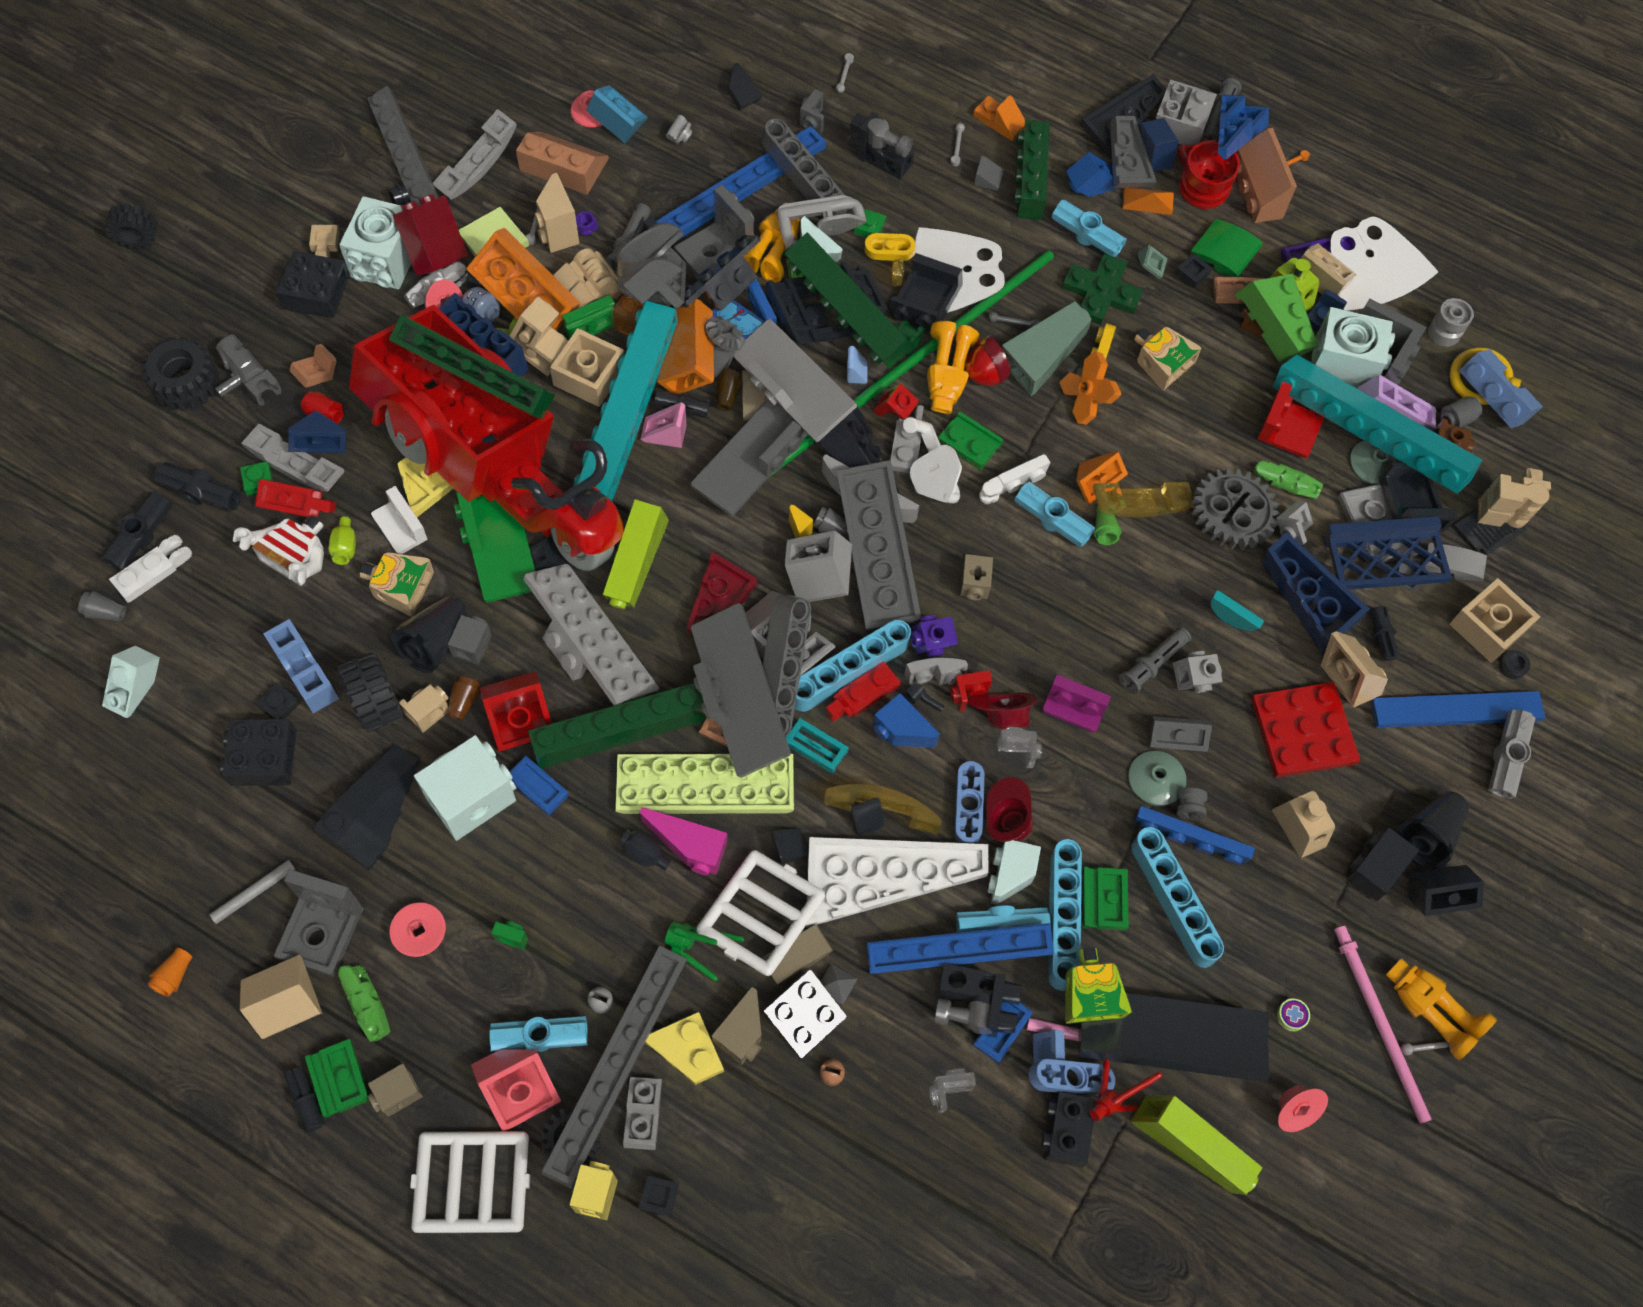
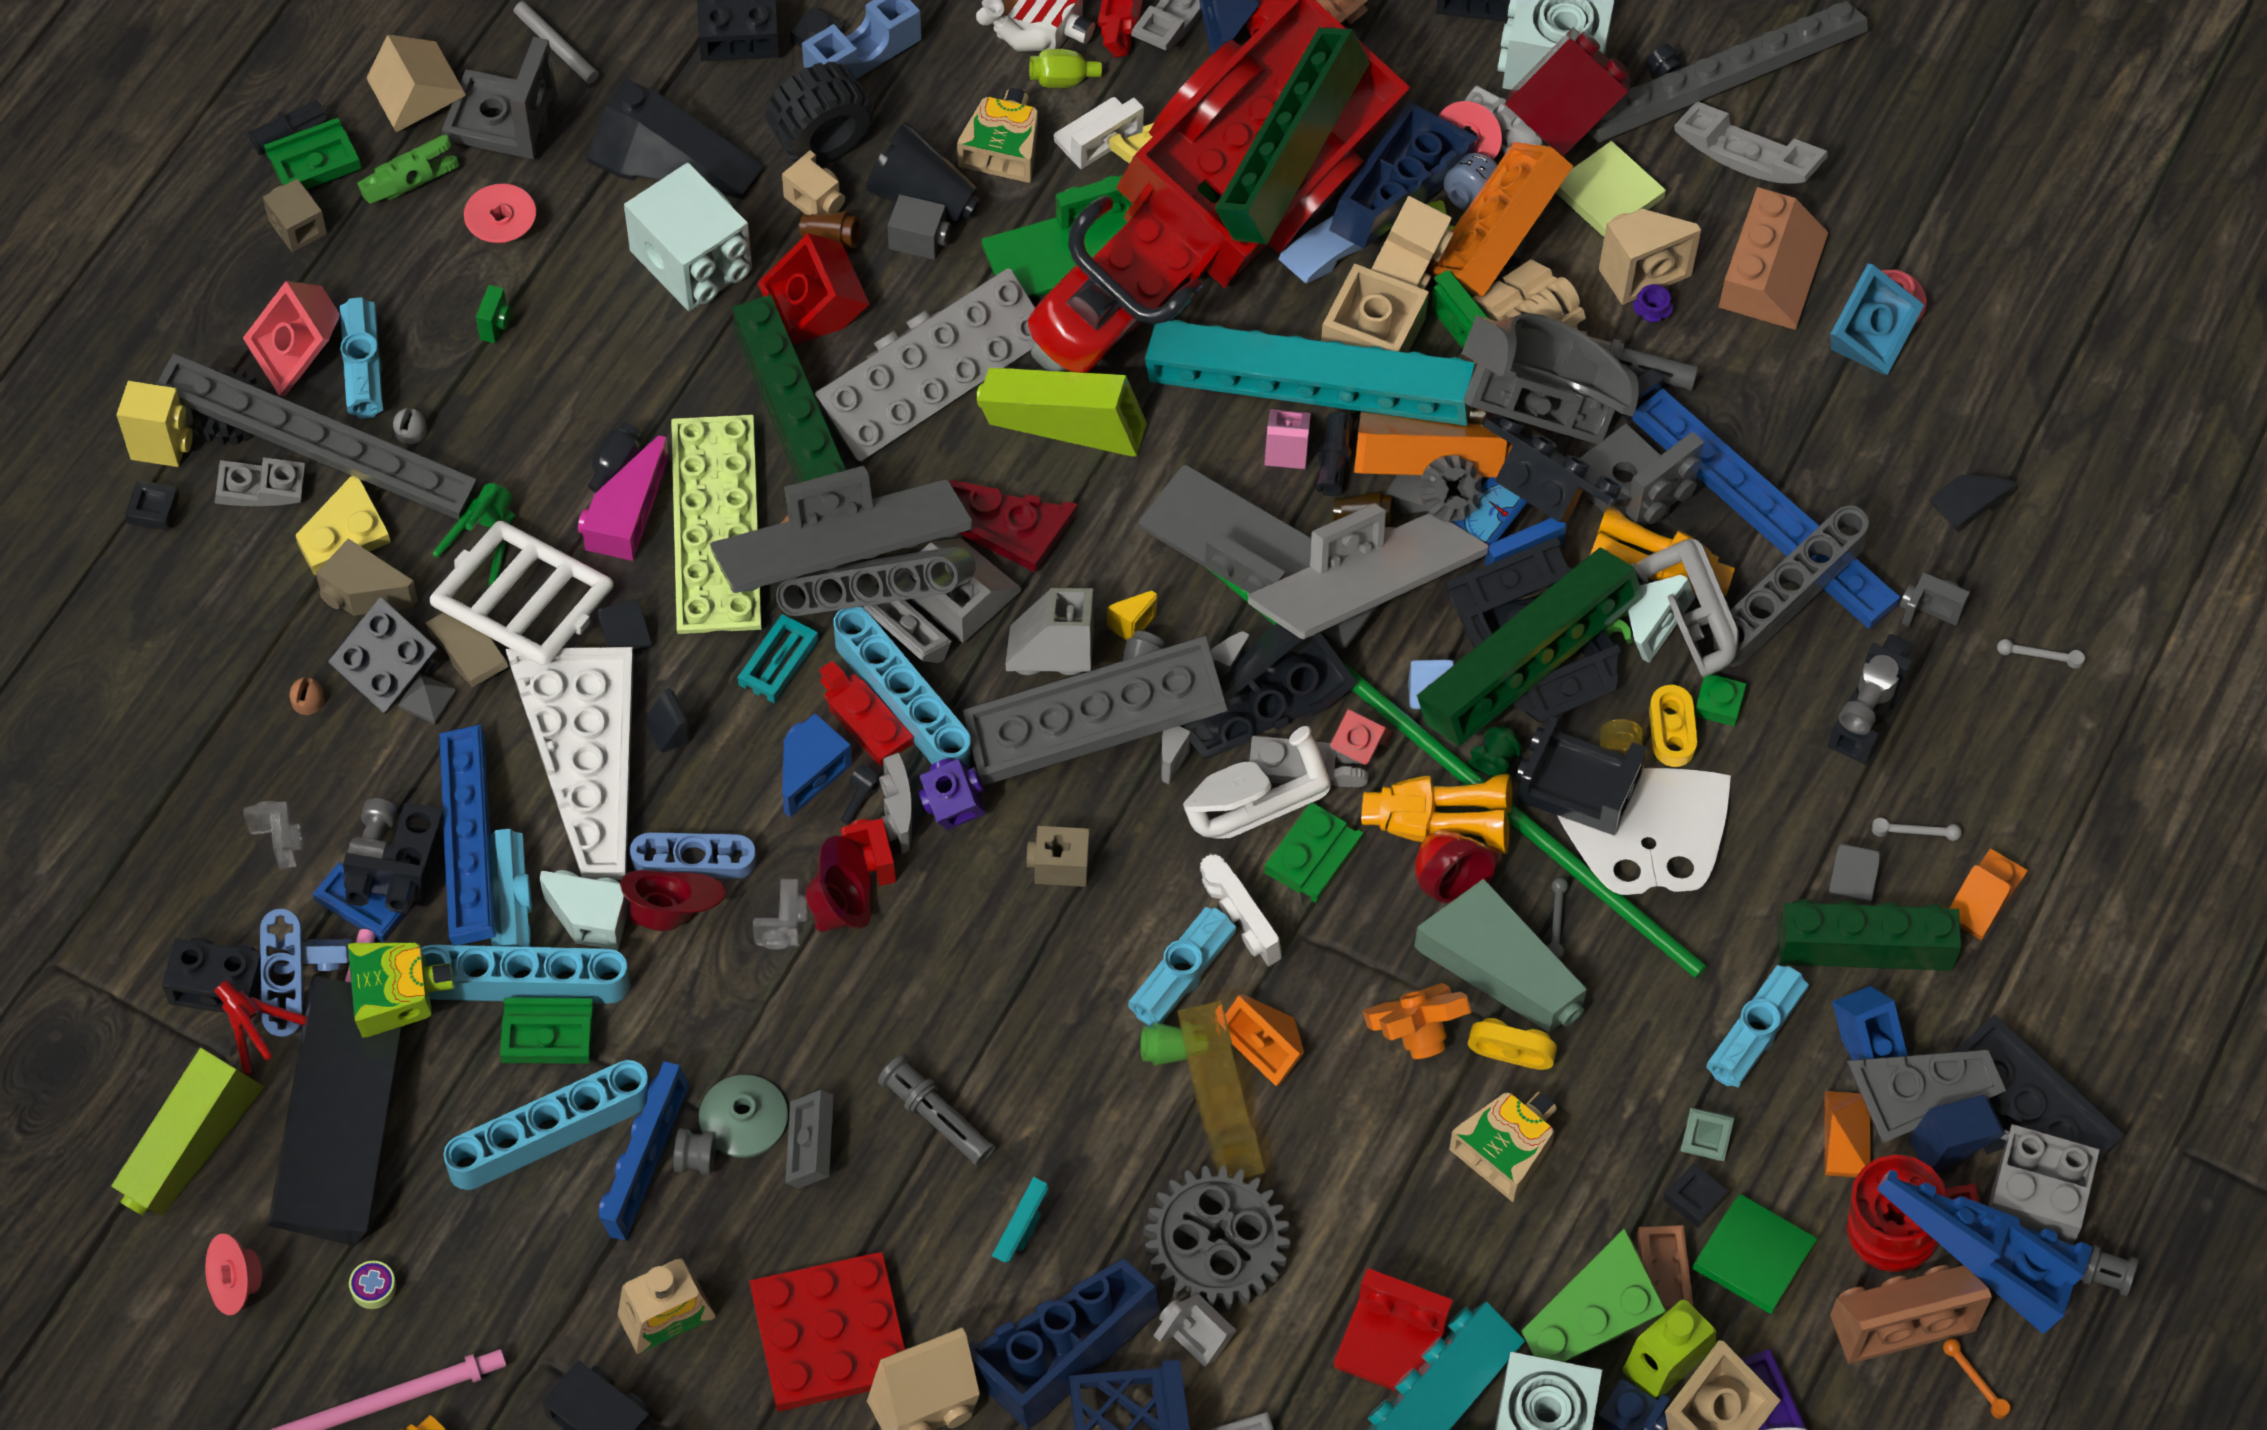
camera: 90 degrees right, 5 degrees down
white bar [410,1131,530,1233] -> none
blue tile [510,756,569,816] -> none
light grey plate [666,115,692,144] -> none
clear yellow slope [824,784,942,835] -> none
magenta bracket [1042,675,1111,733] -> none
dark green plate [1062,253,1143,325] -> none
light grey brick [1173,651,1223,693] -> none
bright green hinge [1253,460,1323,499] -> none

